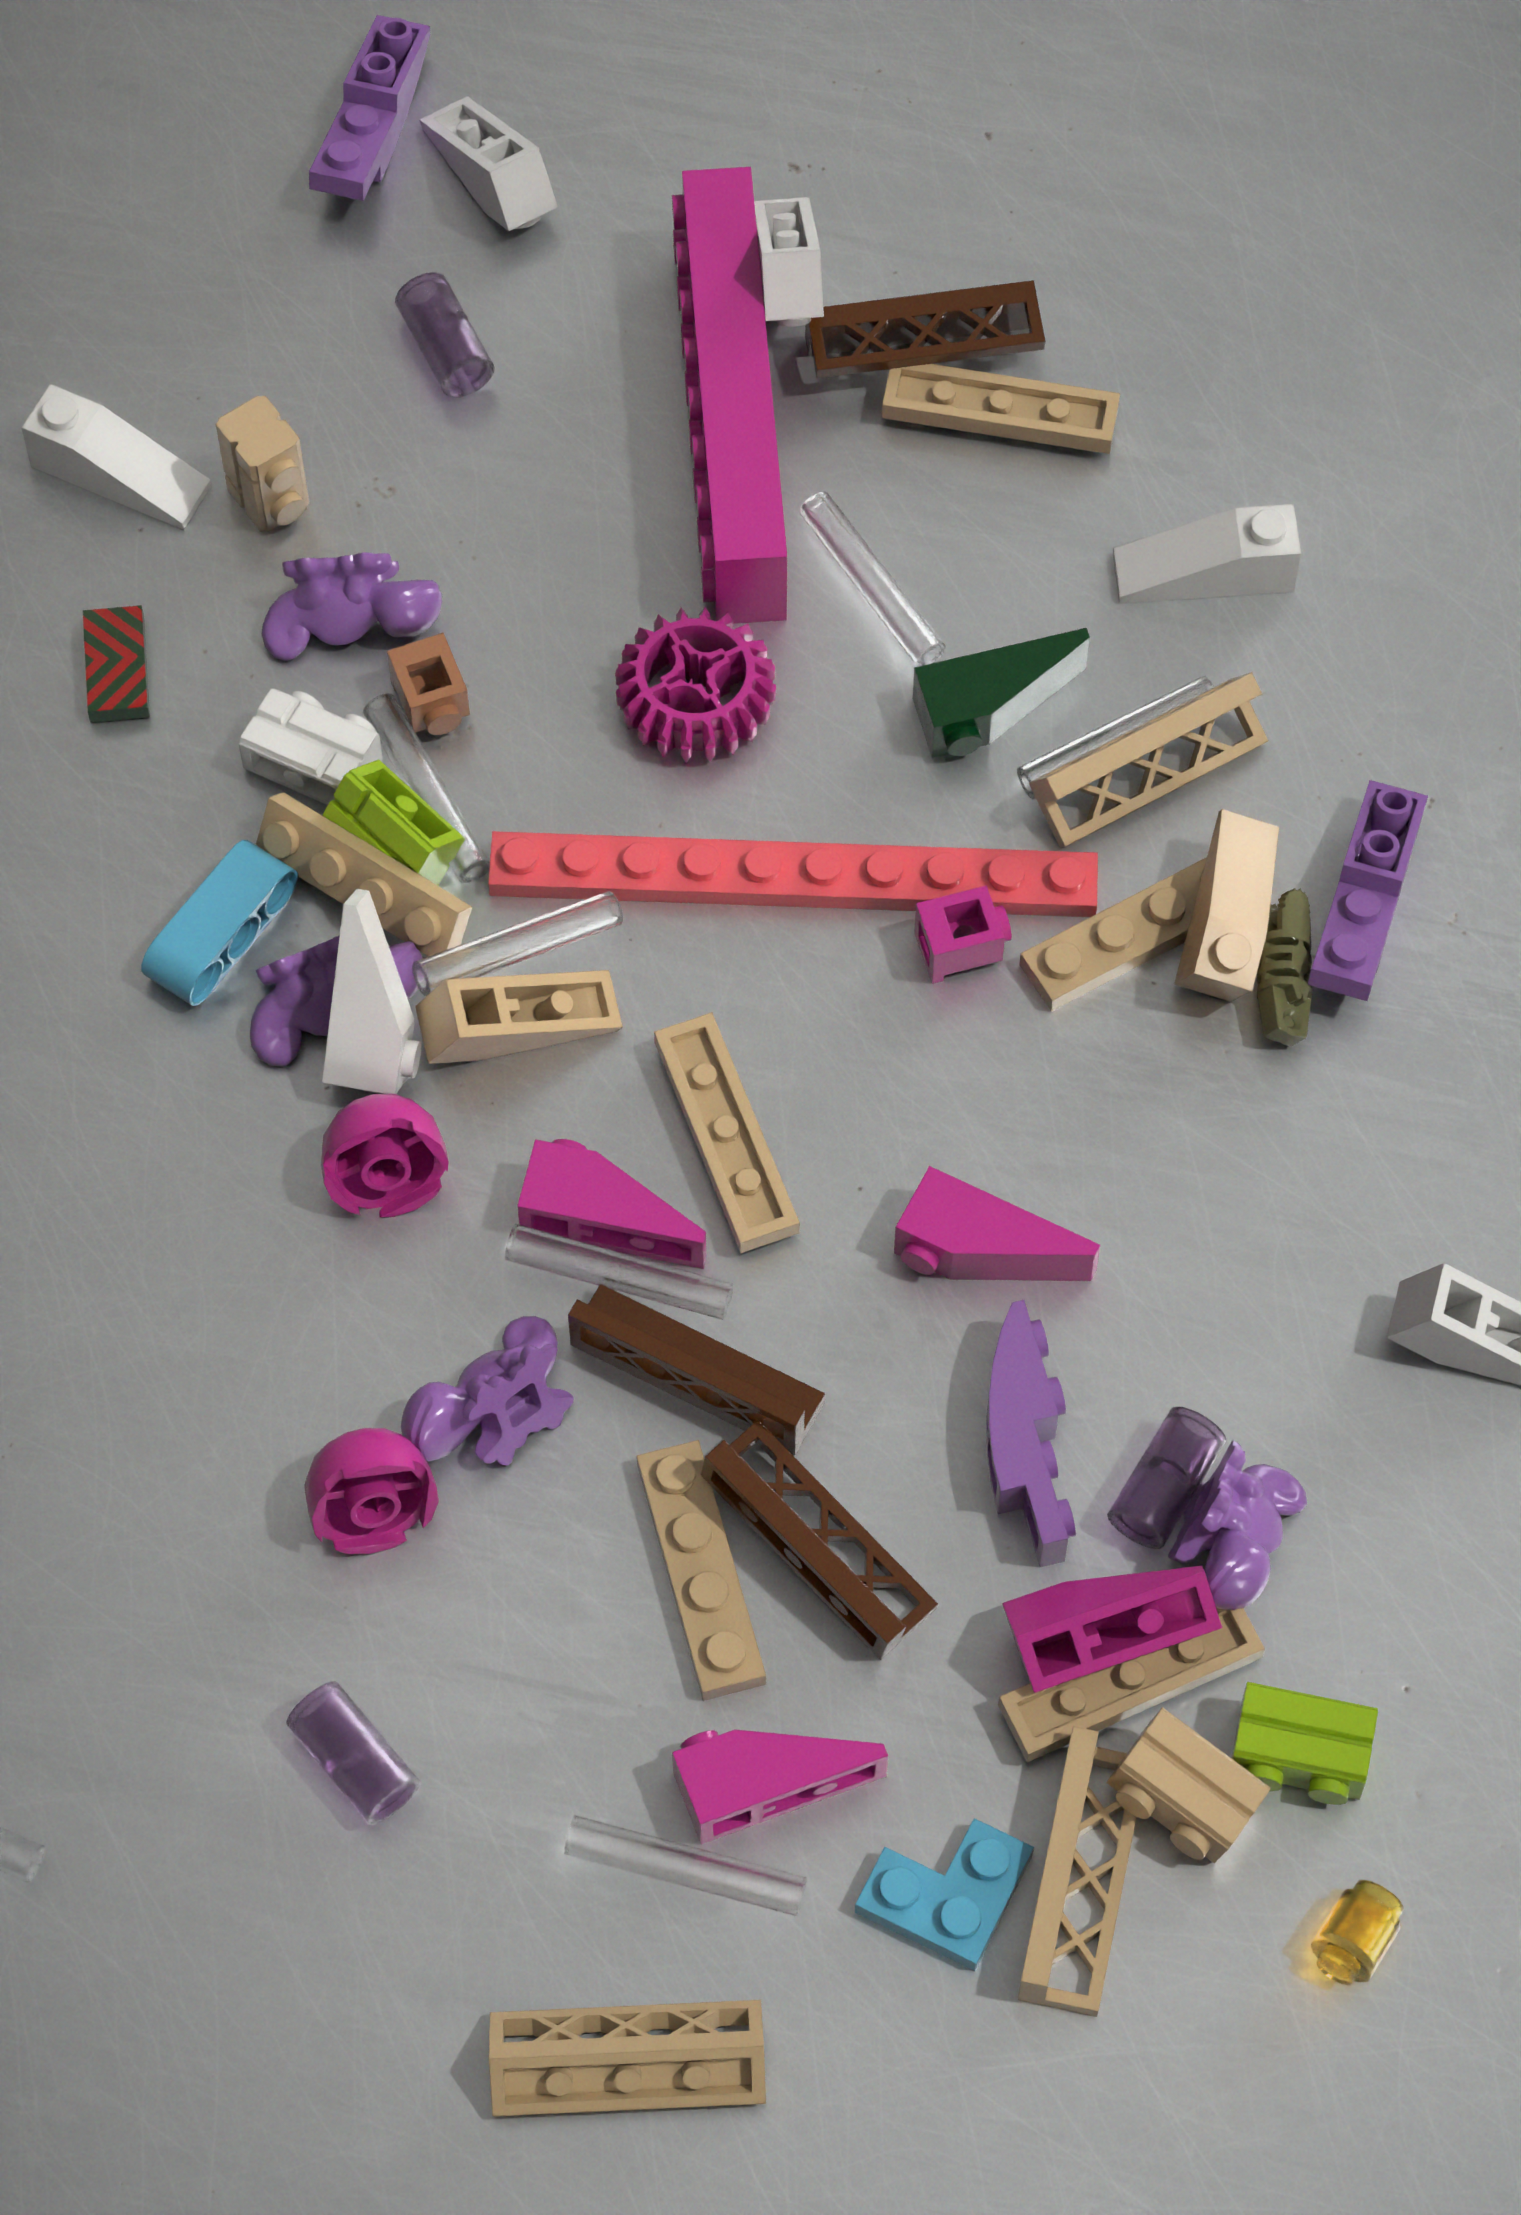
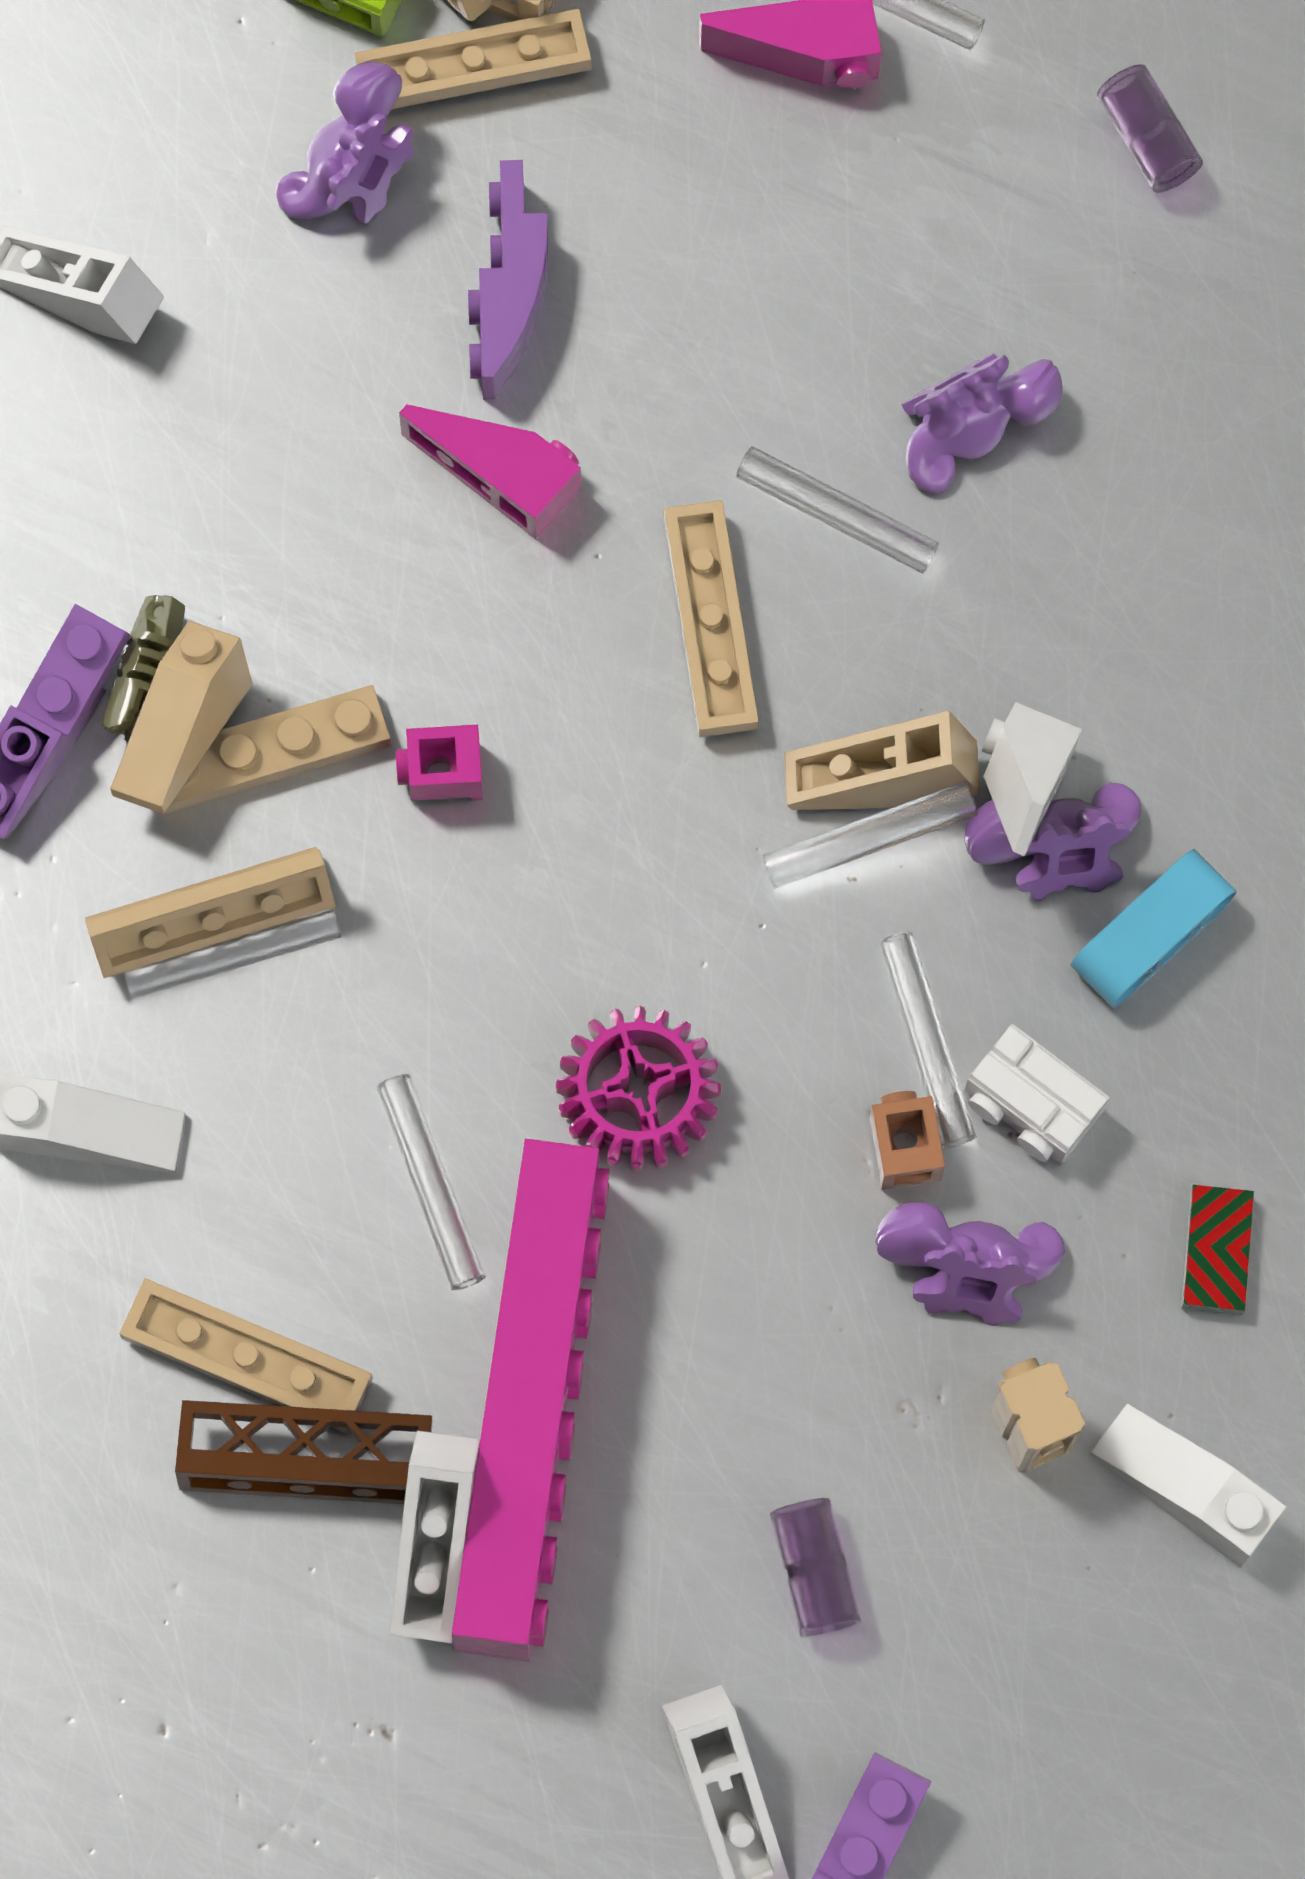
camera: 170 degrees left, 10 degrees up
tan plate [256,792,472,965] -> none
dark pink cylinder [304,1428,439,1554] -> none
dark pink cylinder [321,1094,449,1217] -> none
lime brick [322,759,465,886] -> none
coral plate [488,831,1098,917] -> none
dark pink slope [517,1139,707,1269] -> none
reddish brown fence [568,1284,825,1455] -> none
tan plate [636,1440,766,1701] -> none
reddish brown fence [701,1420,938,1660] -> none
dark green slope [912,628,1090,758] -> none
dark pink slope [1002,1566,1222,1693] -> none
clear purple pin [1107,1407,1226,1549] -> none

